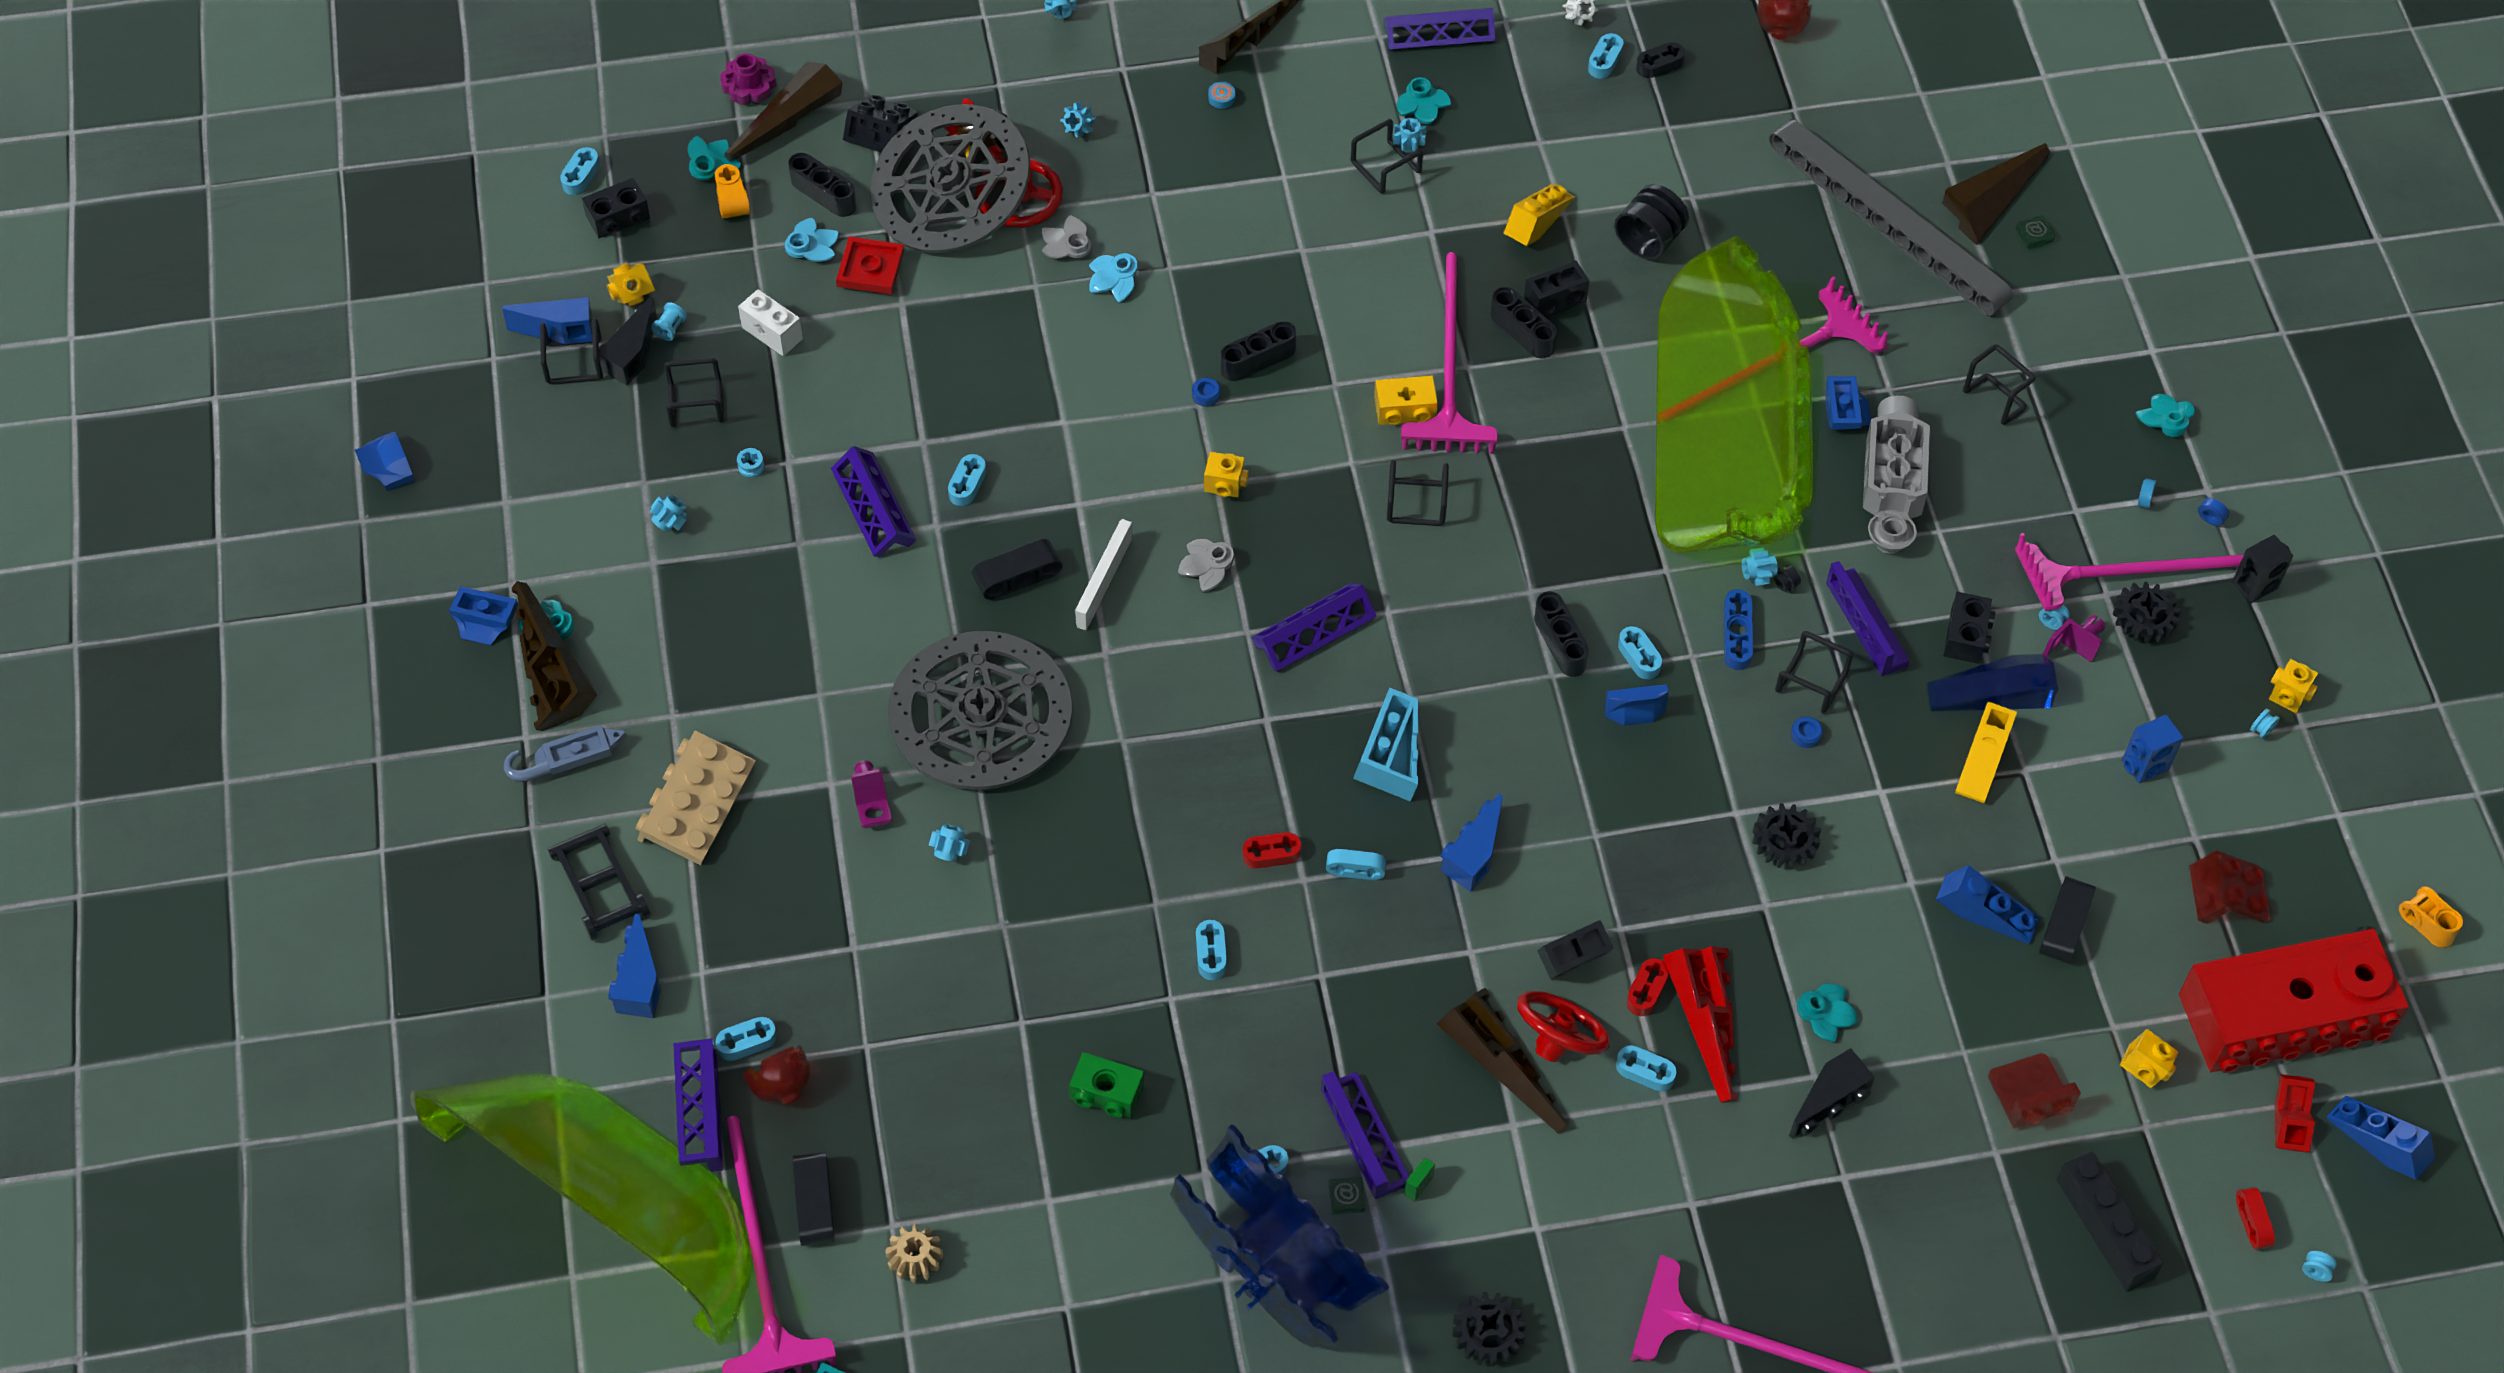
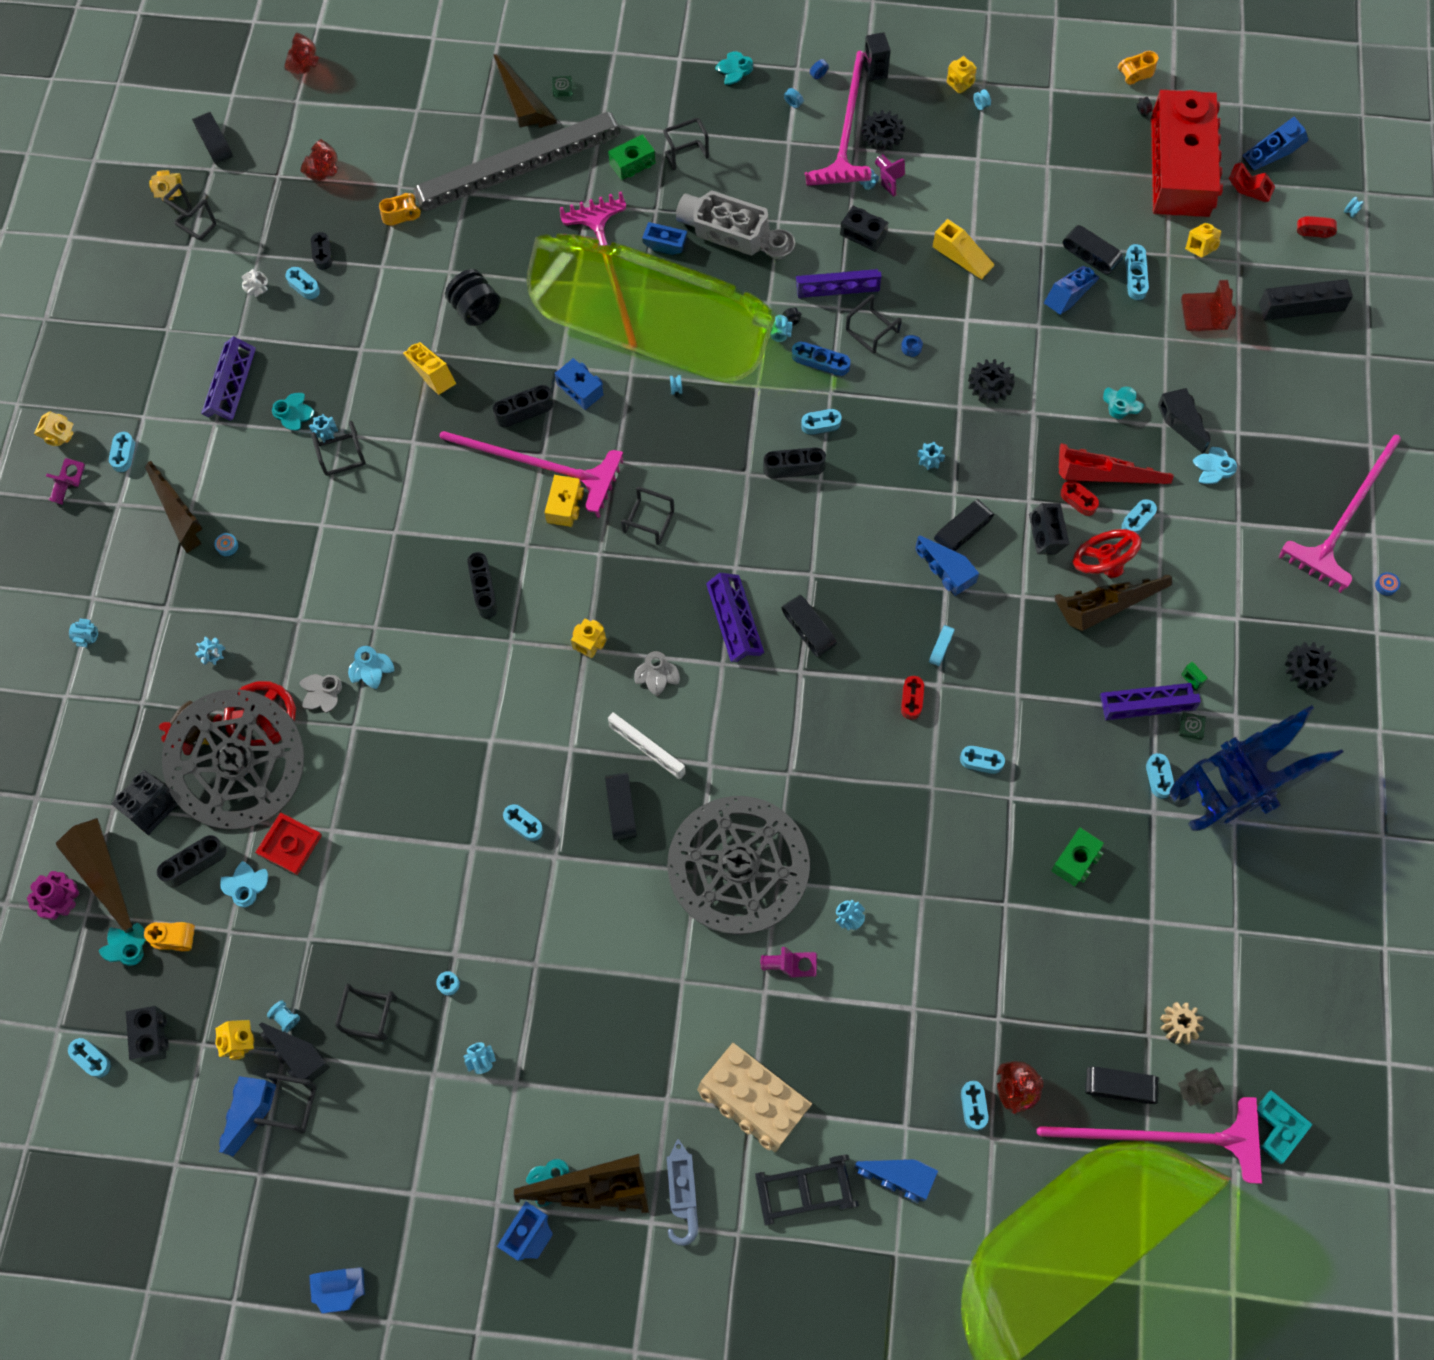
camera: 70 degrees left, 10 degrees up
dark purple fence [673,1038,723,1172] -> none
white brick [738,289,803,356] -> none
dark purple fence [831,446,916,558] -> none
blue tile [1192,378,1221,407] -> none
medium azure wedge [1353,687,1418,801] -> none
black brick [1524,261,1590,317] -> none
blue slope [1604,684,1668,726] -> none
clear blue wedge [1927,654,2058,711] -> none
blue brick [2122,714,2184,783] -> none
clear red bracket [2189,850,2270,924] -> none
none -> light orange piece [379,193,421,226]
none -> blue brick [555,358,604,410]
none -> green brick [608,134,656,181]
none -> medium azure bush [670,375,682,395]
none -> black beam [781,595,837,657]
none -> medium azure gear [917,442,945,470]
none -> black beam [934,499,994,551]
none -> medium azure beam [1125,244,1149,300]
none -> clear smoke brick [1177,1067,1225,1107]
none -> medium azure plate [1193,447,1237,484]

